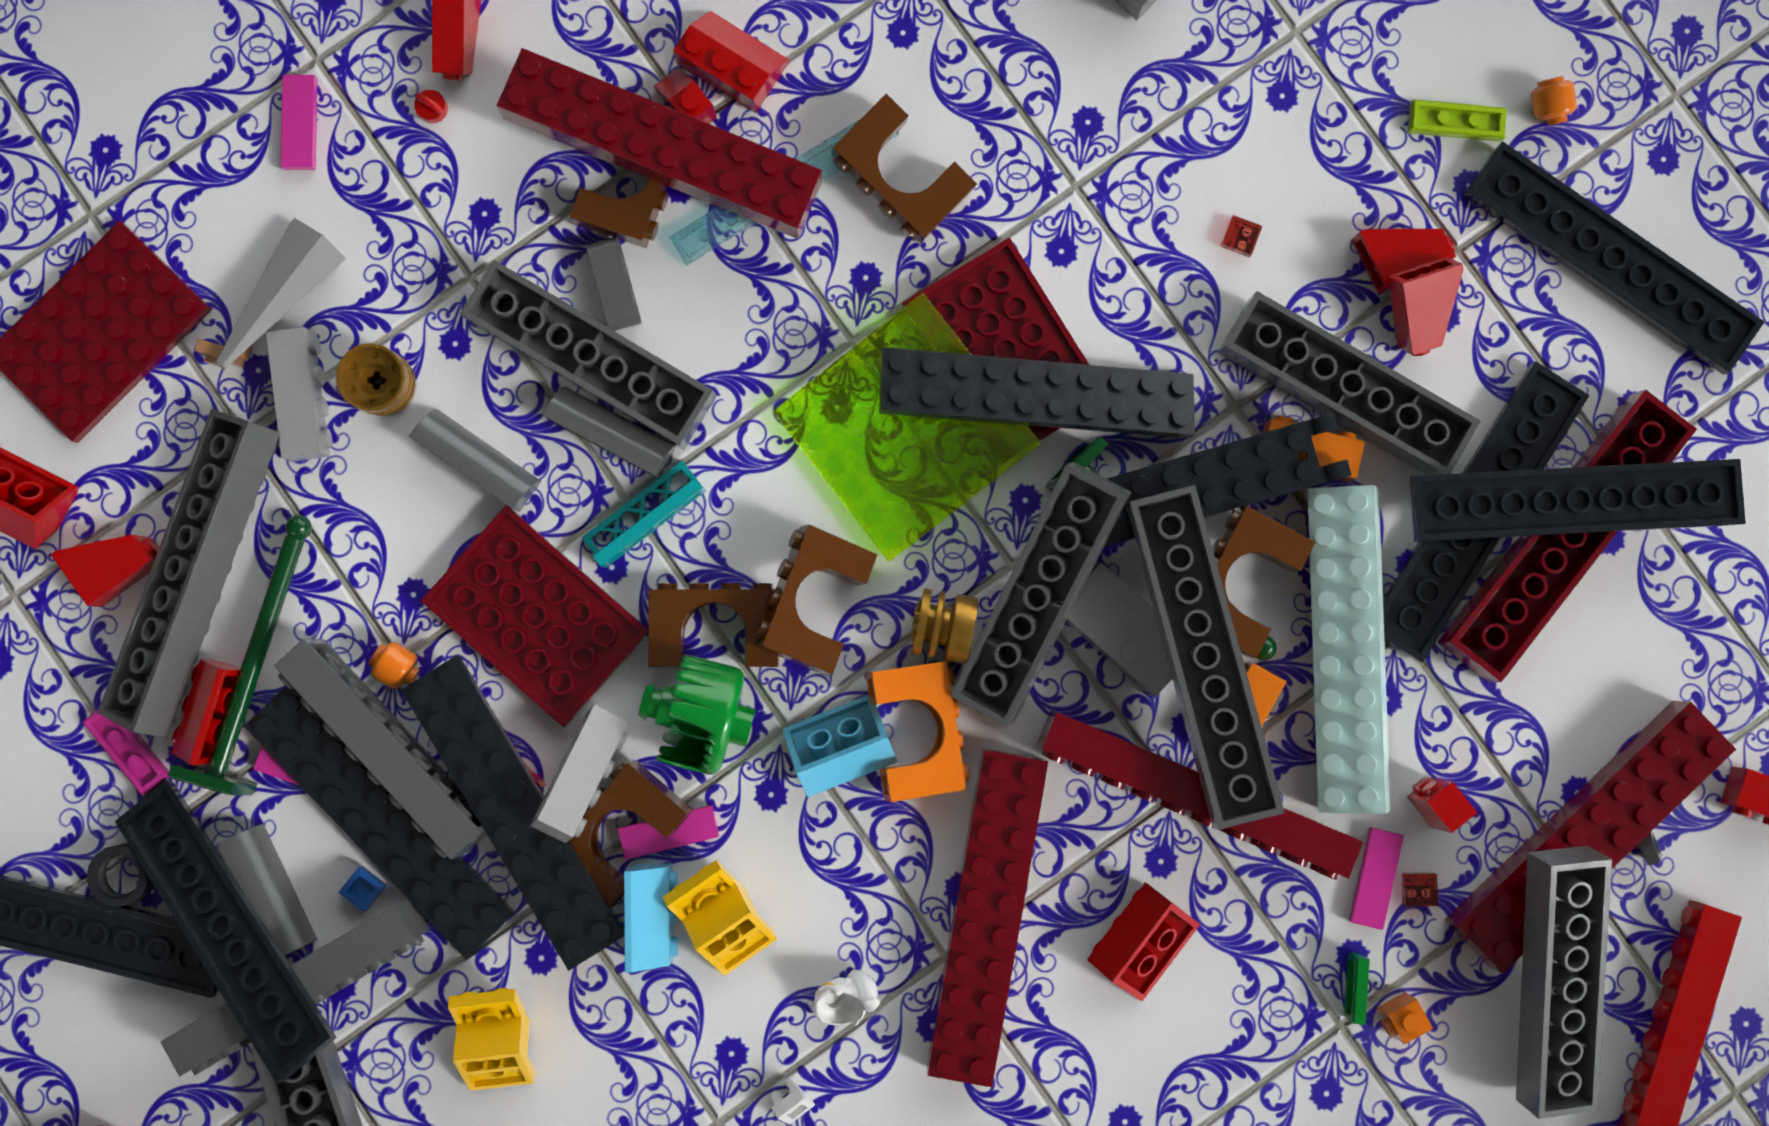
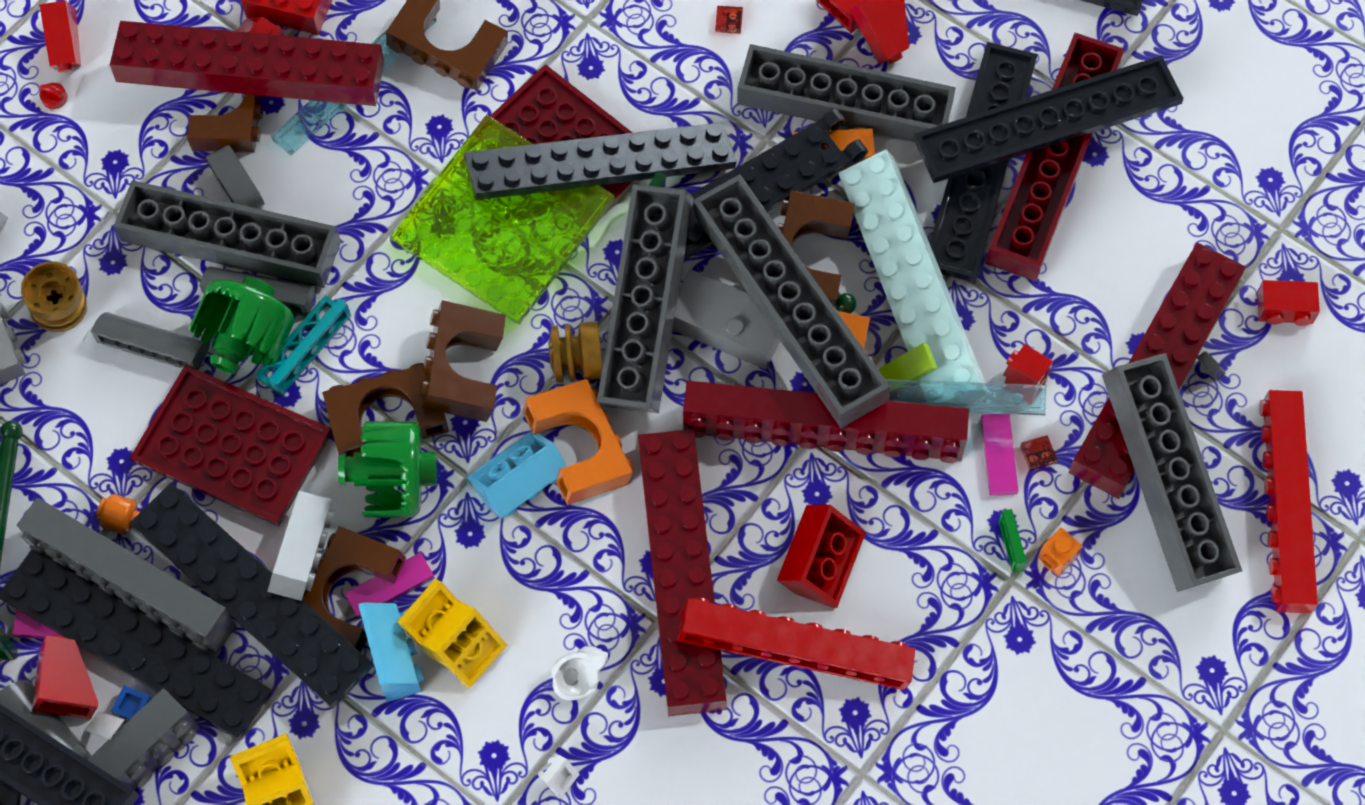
camera: 15 degrees left, 20 degrees down
none -> red slope [32,635,98,720]
none -> white sticker [84,711,124,740]
none -> green piece [189,276,294,374]
none -> red brick [677,597,916,690]
none -> lime tile [878,343,938,396]
none -> clear light blue tile [885,379,1047,415]

